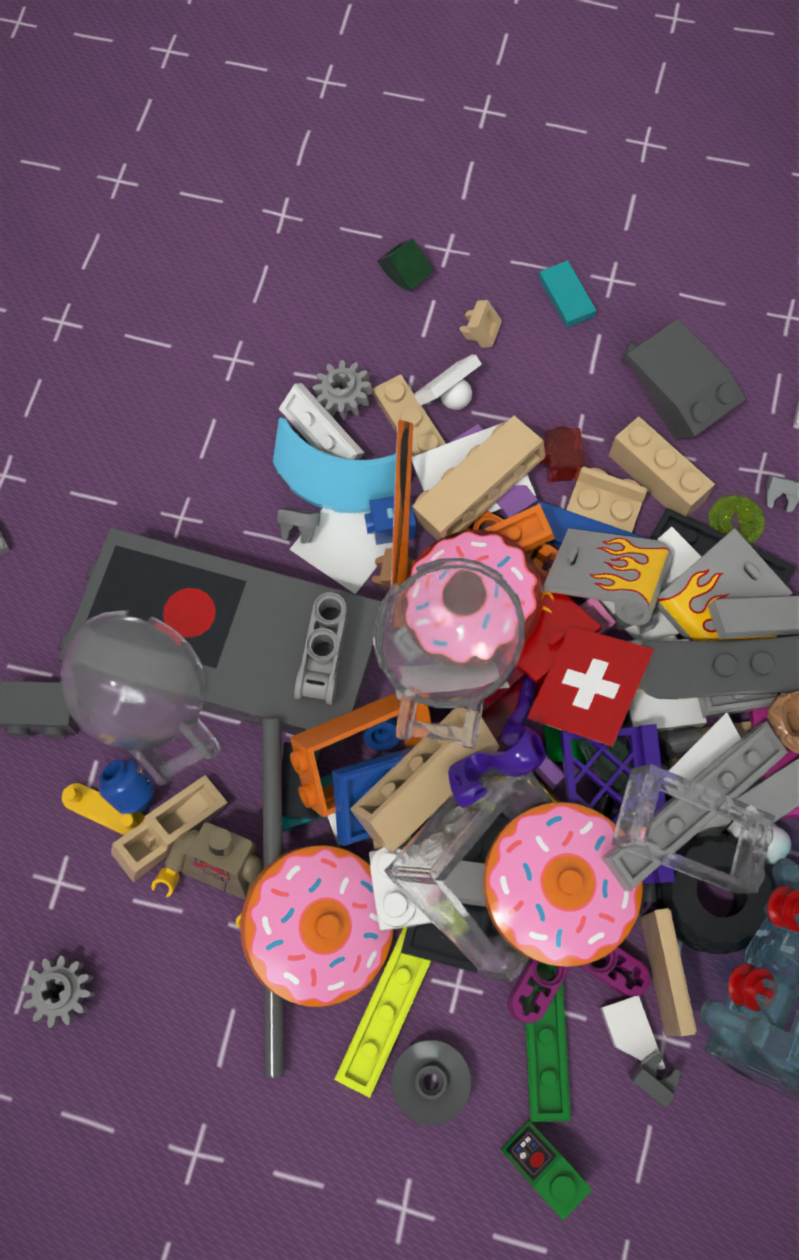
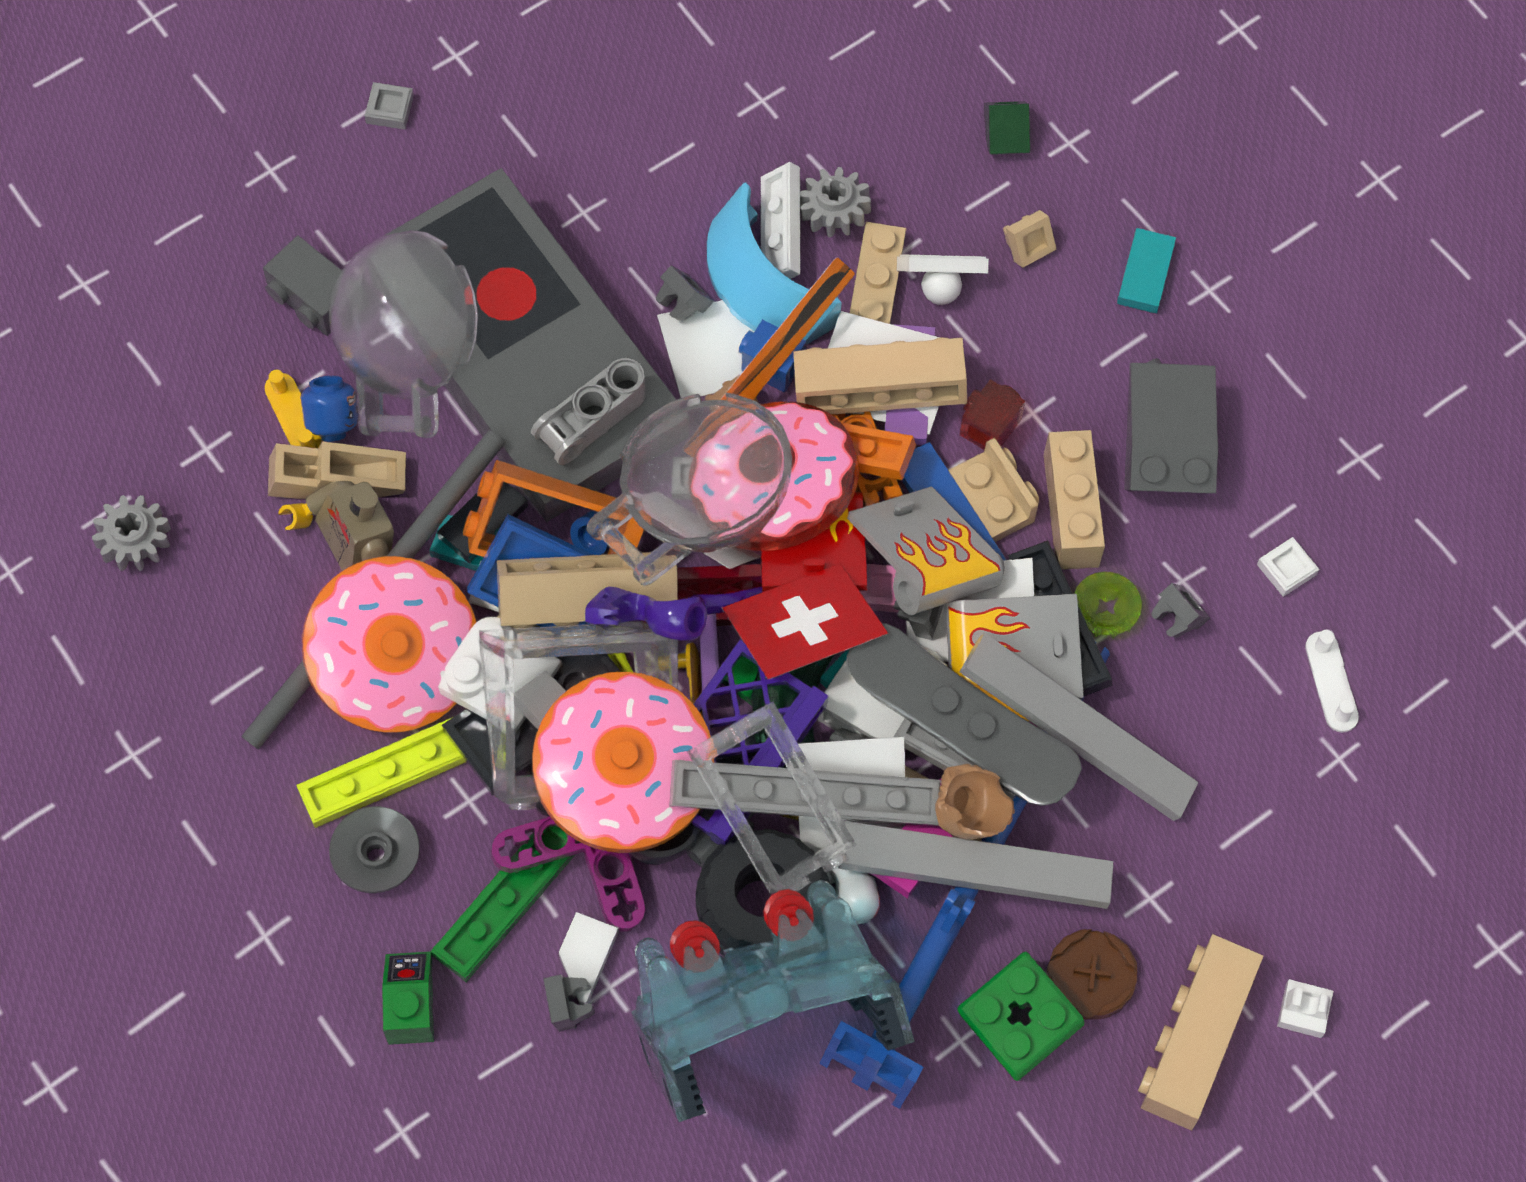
camera: 35 degrees right, 5 degrees down
tan tile [640,908,697,1036] -> none

